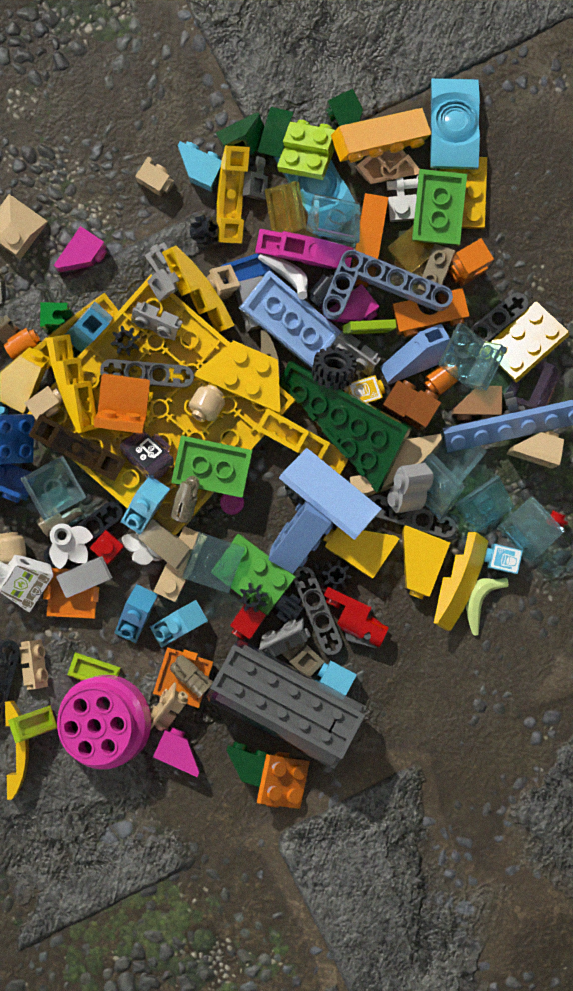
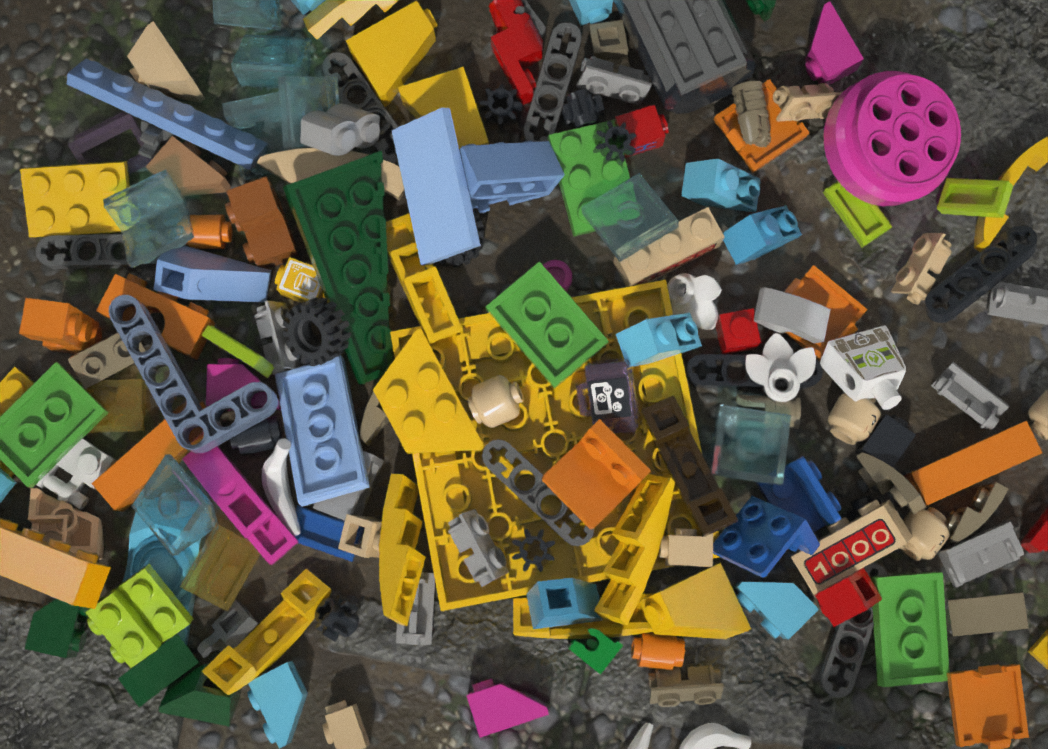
camera: 135 degrees left, 5 degrees down
dark tan slope [138,519,192,569] -> none
light grey tile [147,268,180,302] -> none
dark tan hinge [171,475,200,523] -> none

